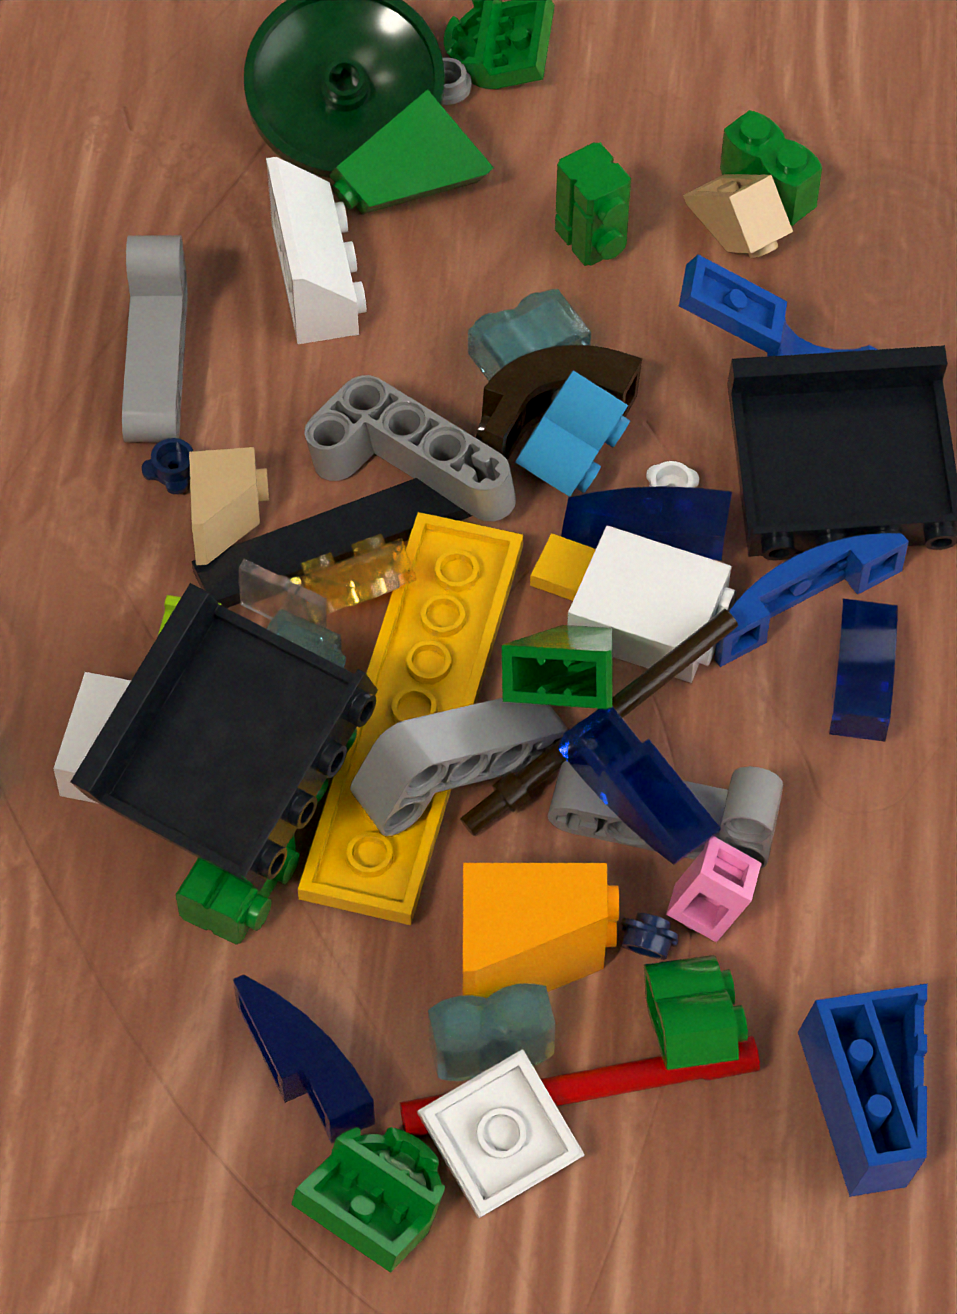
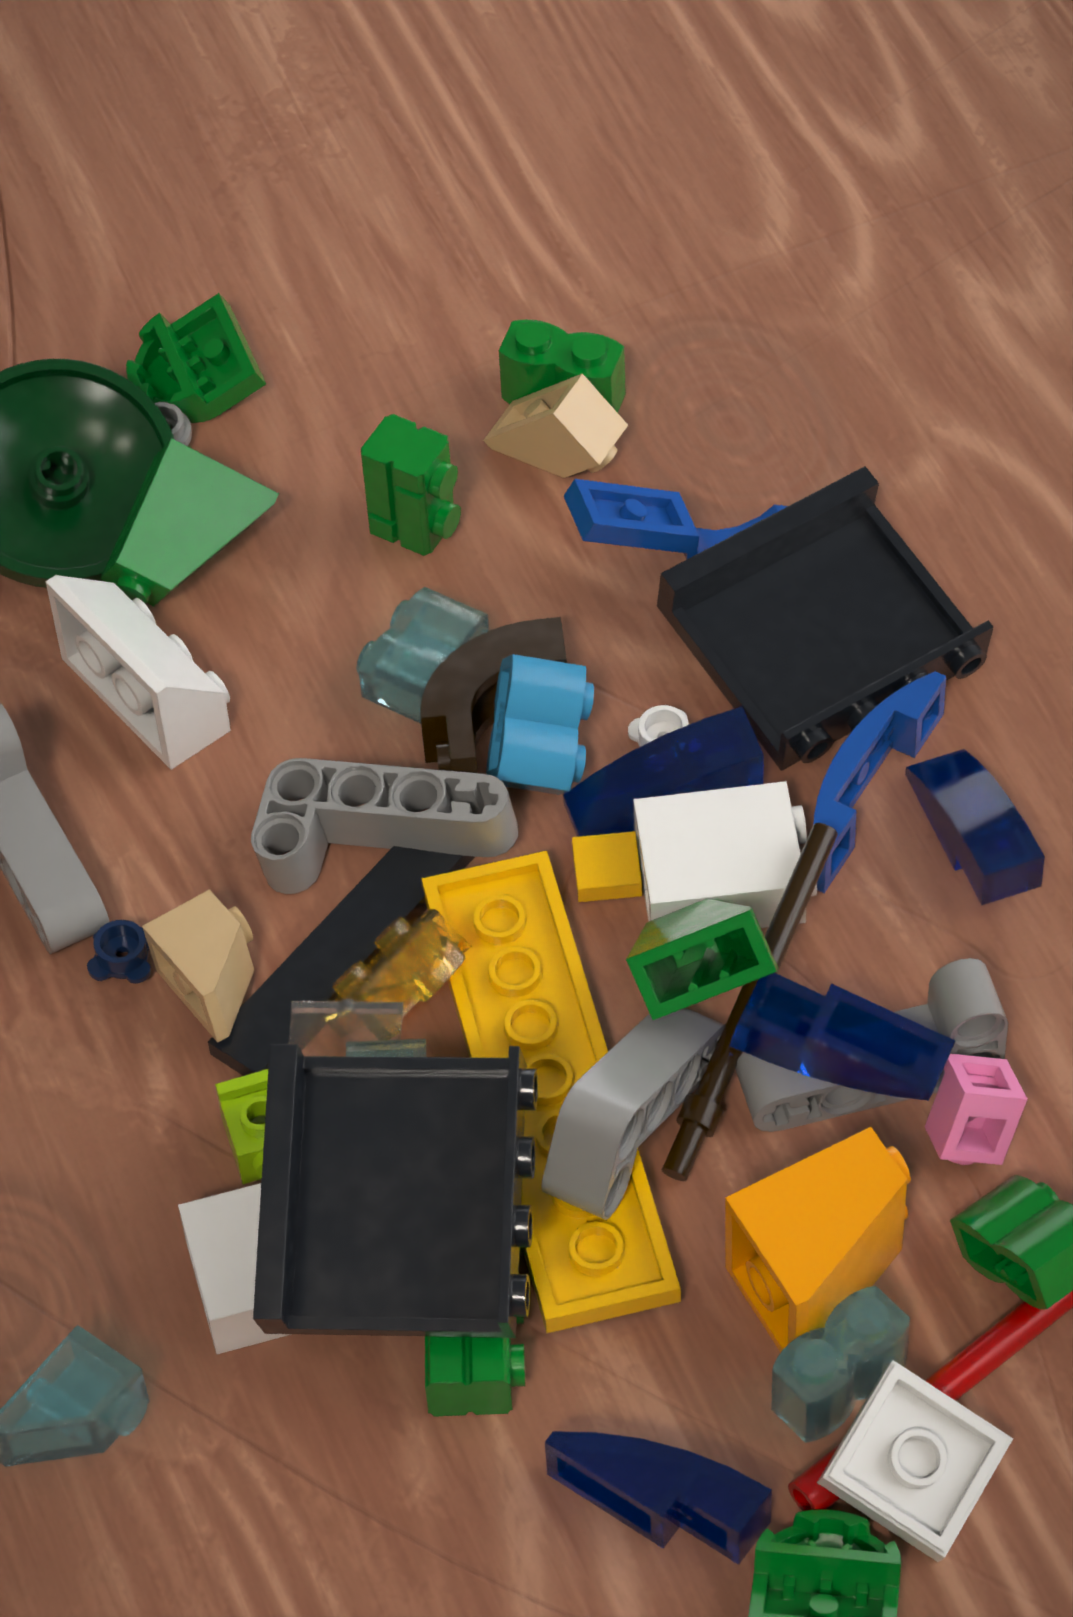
camera: 25 degrees left, 5 degrees down
dark blue plate [621,913,679,960] -> none

